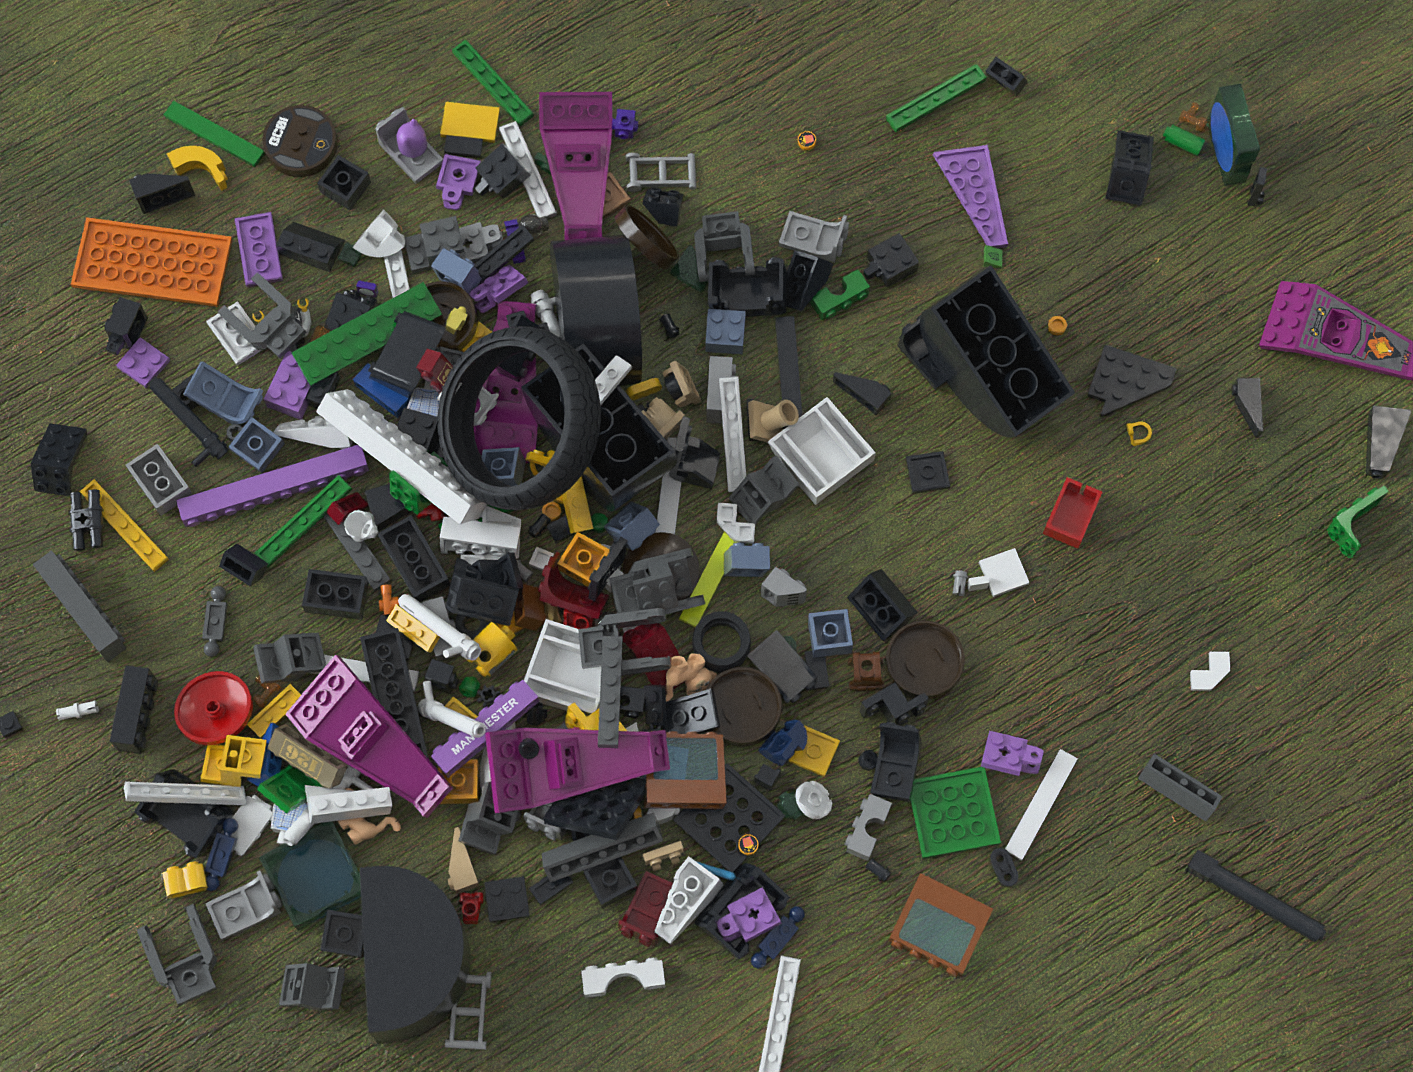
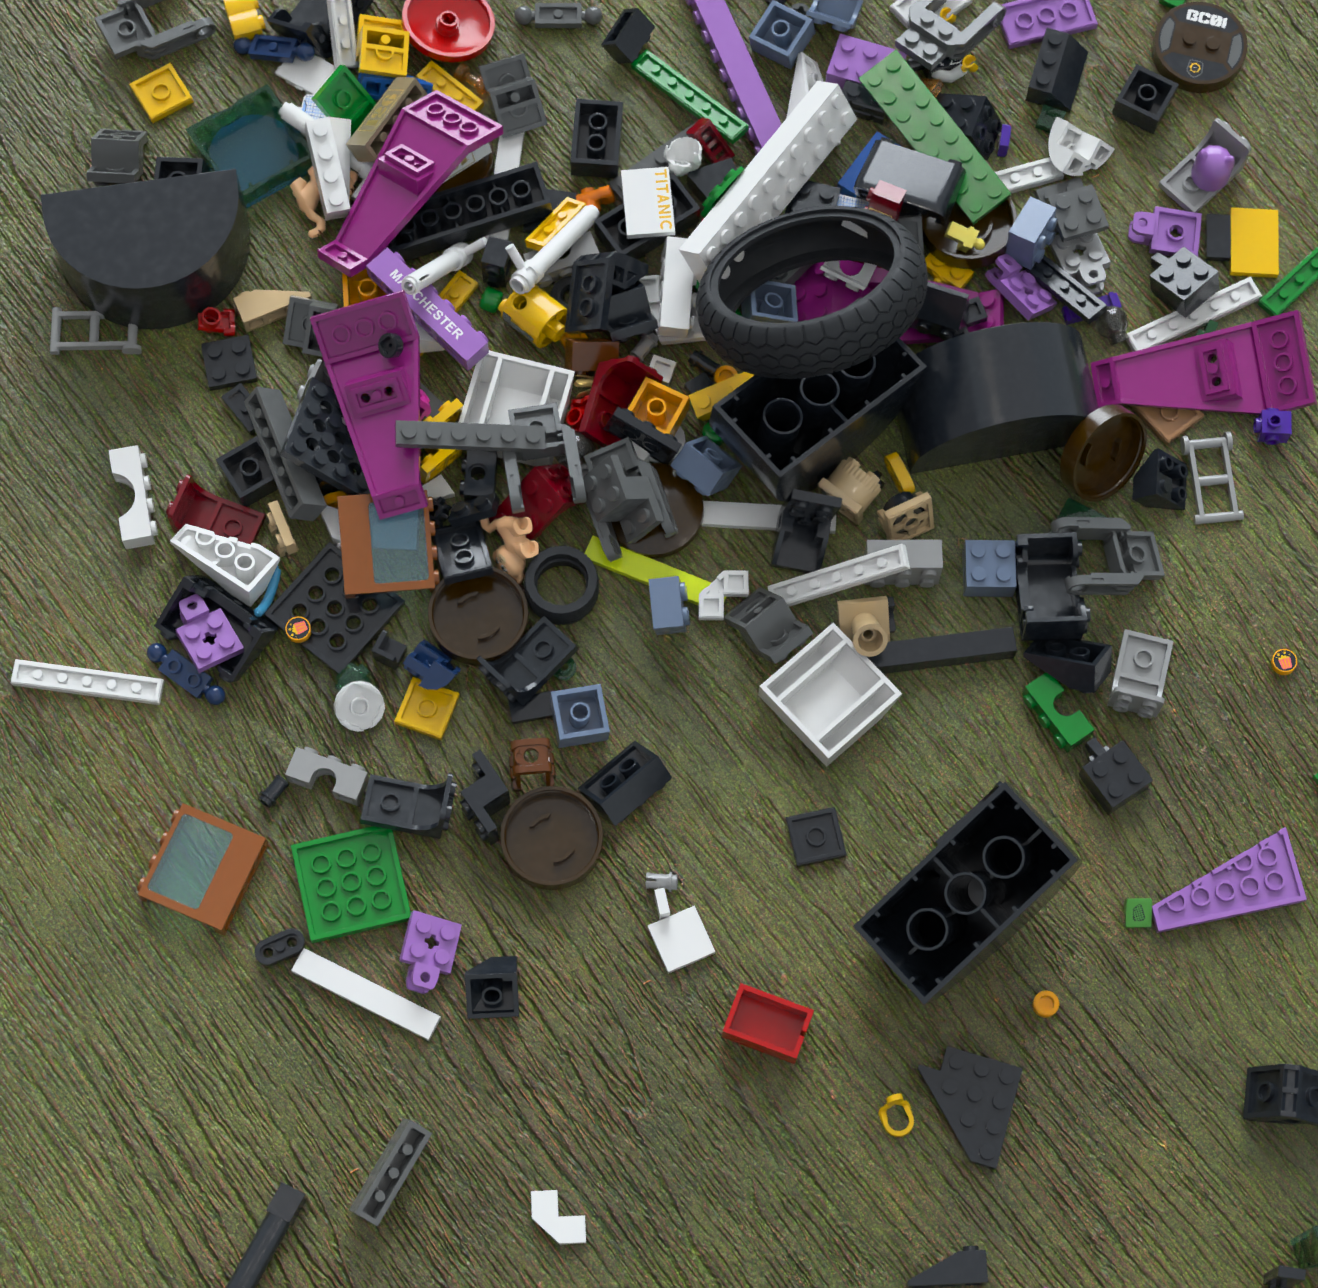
camera: 85 degrees right, 0 degrees up
light grey bracket [206,870,282,941] -> none
black gear [477,685,501,708] -> none
black gear [523,702,547,726] -> none
white plate [595,355,632,405] -> none
black pin [659,314,680,339] -> none
light grey slope [761,567,807,607] -> none
black slope [833,372,892,415] -> none
black tile [858,750,878,771] -> none
none -> yellow tile [129,63,194,124]
none -> black slope [465,956,519,1019]
none -> white tile [621,167,675,239]

